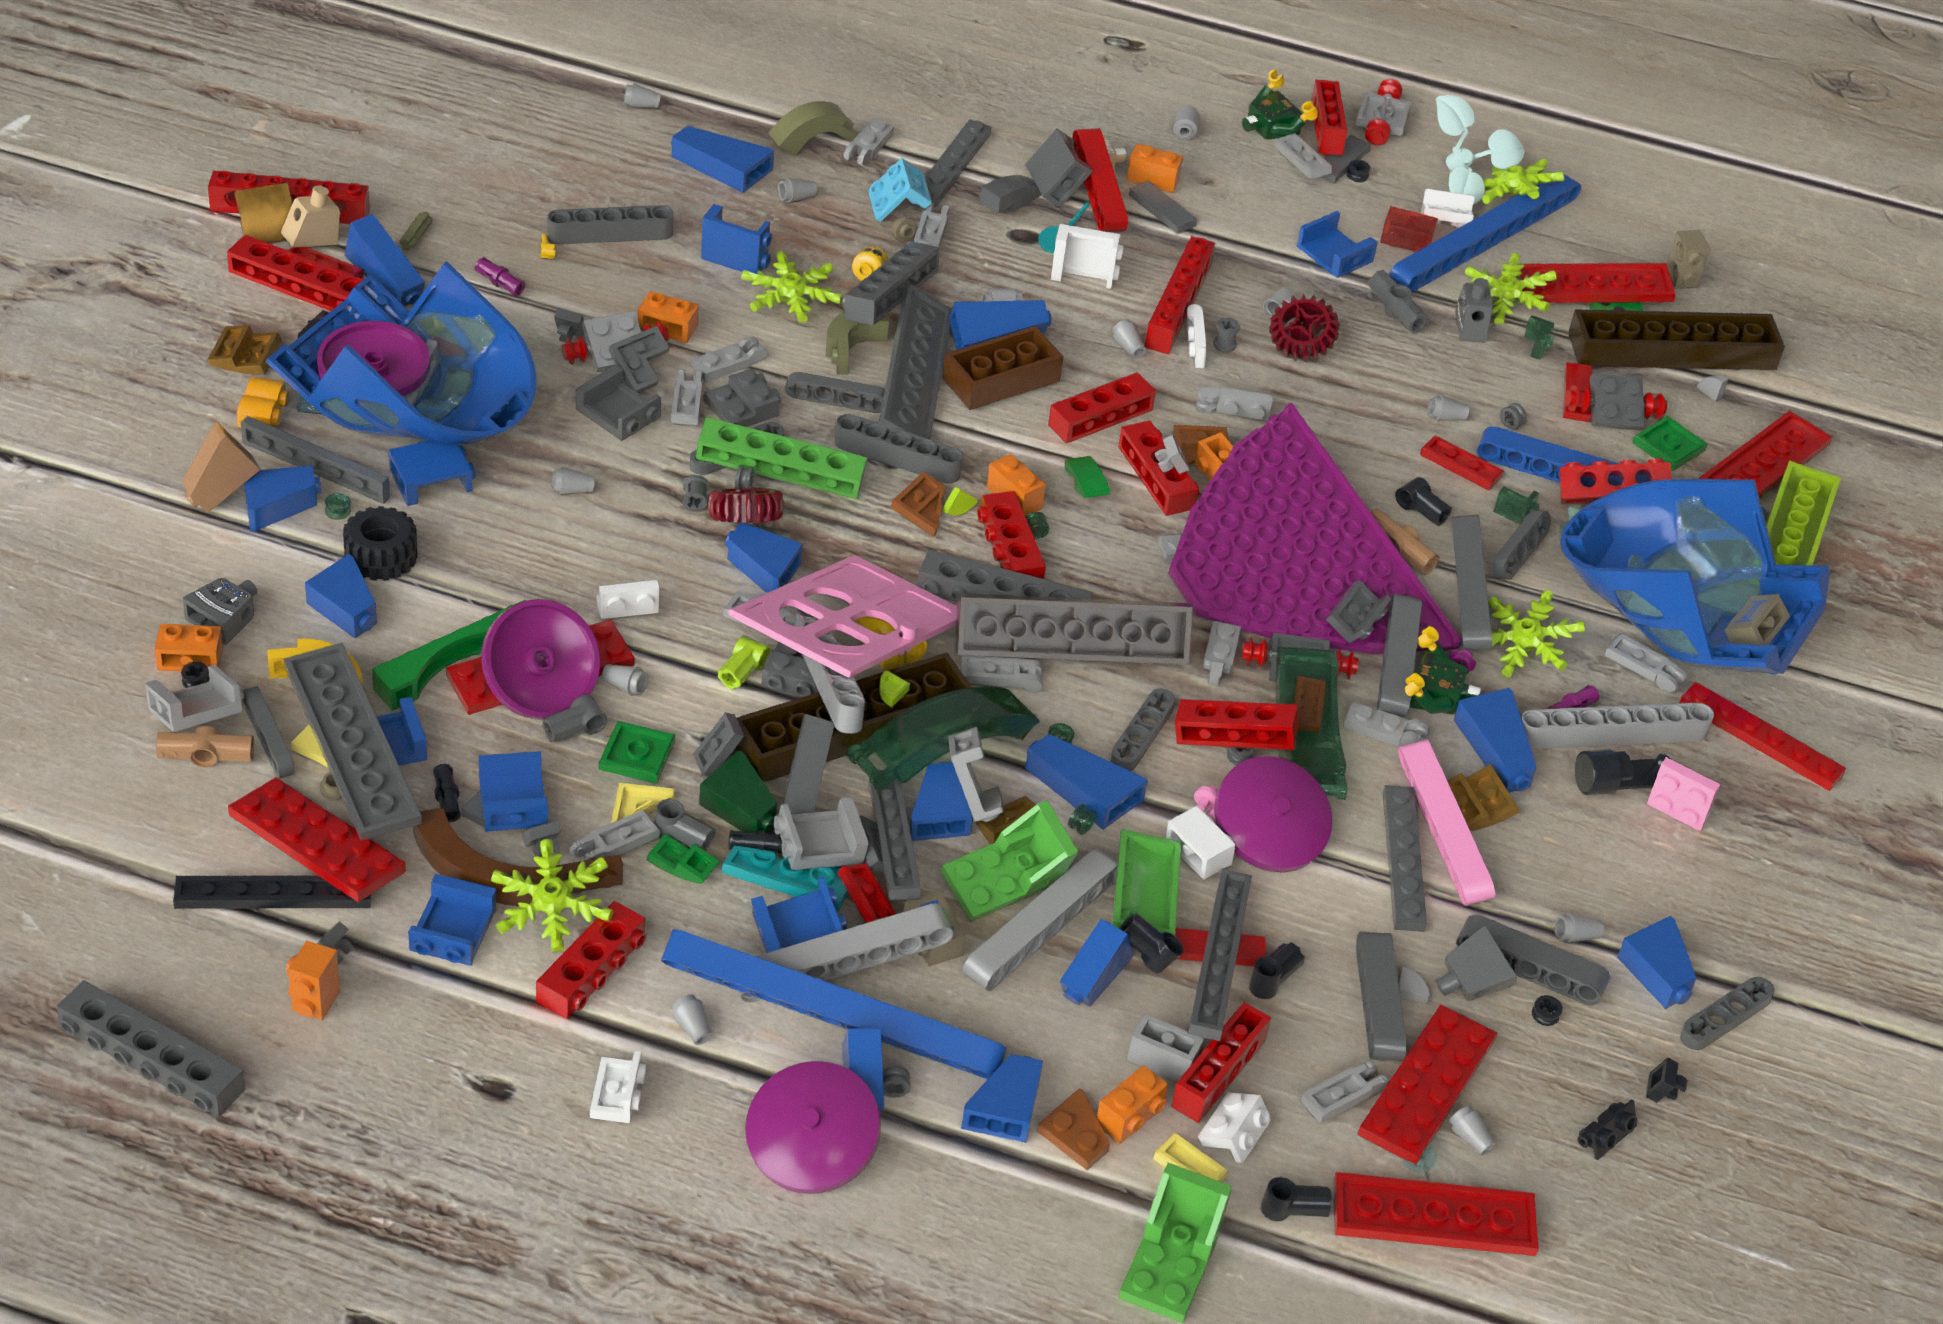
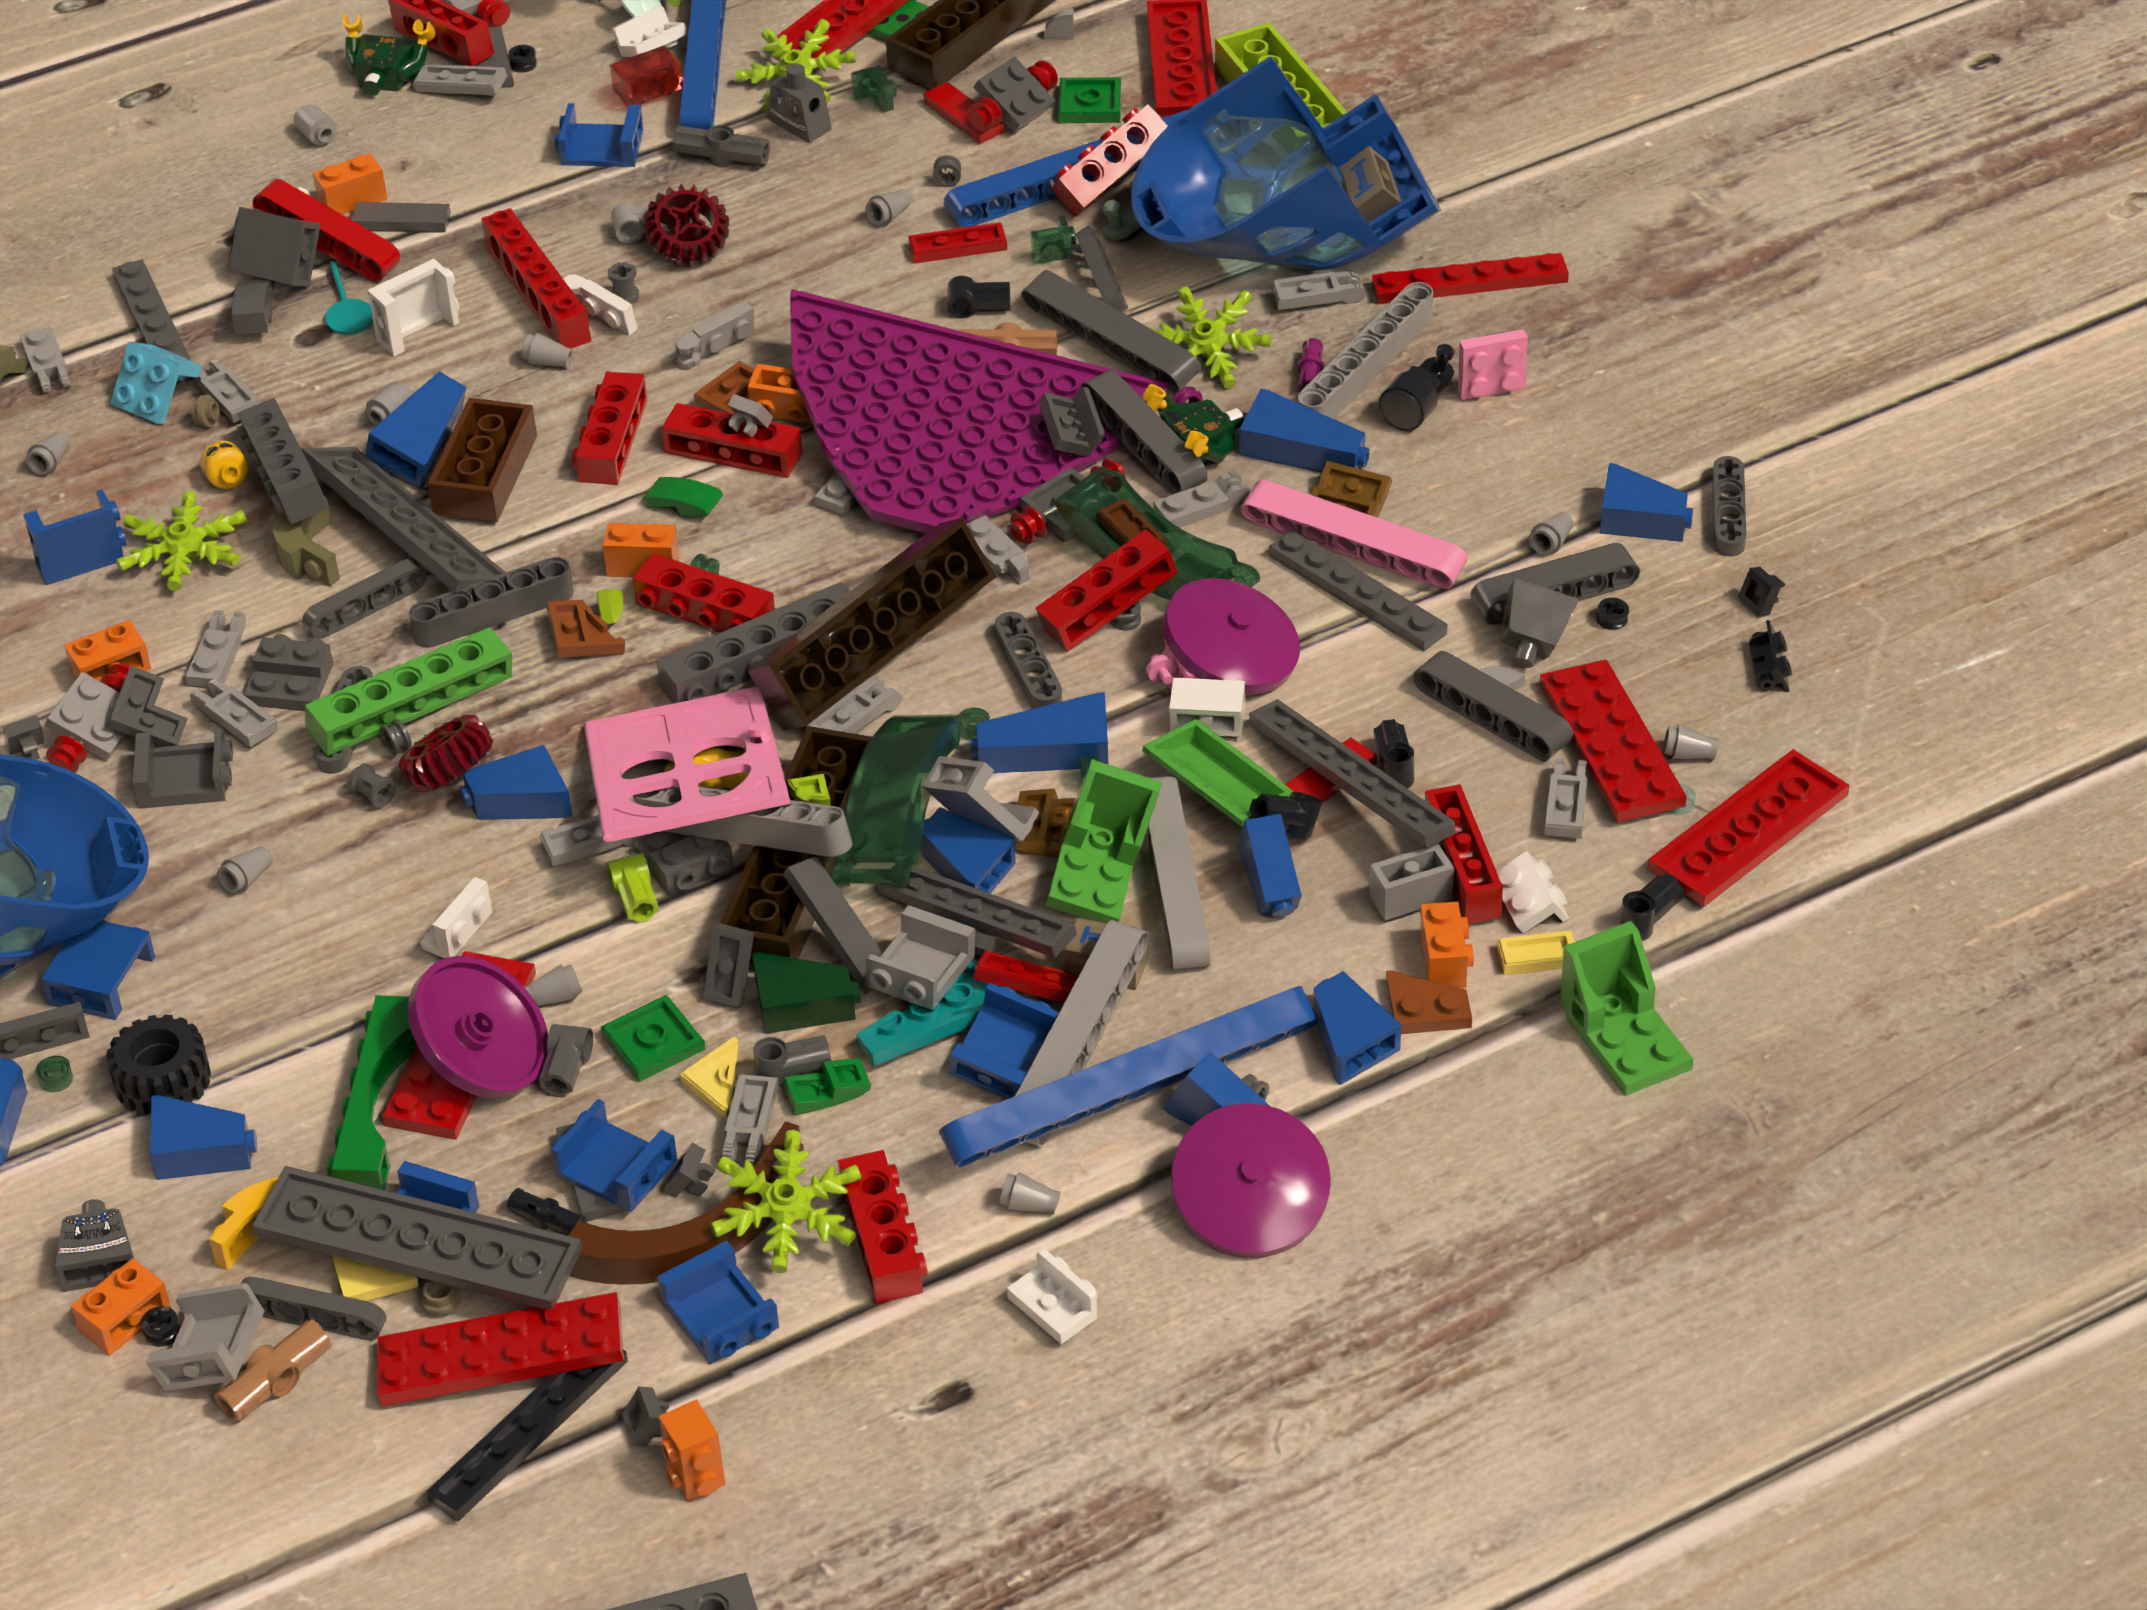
camera: 40 degrees left, 0 degrees up
black pin [728,830,782,853] -> none

